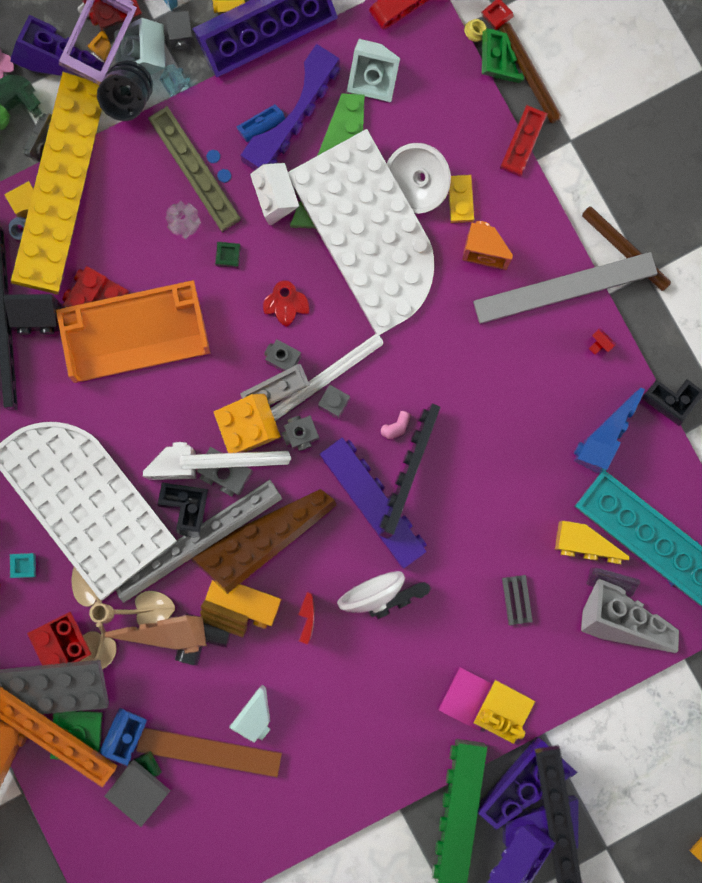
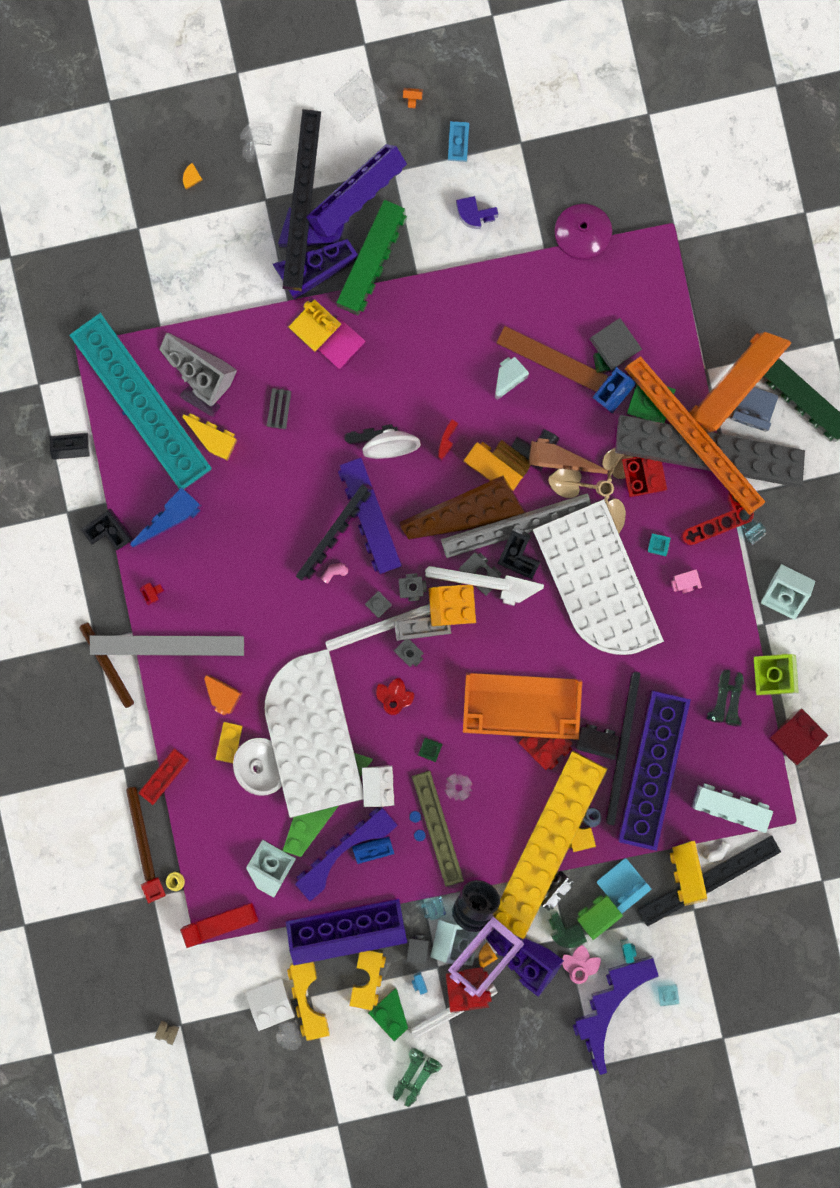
camera: 155 degrees left, 5 degrees up
green wing [482,28,524,83] -> none

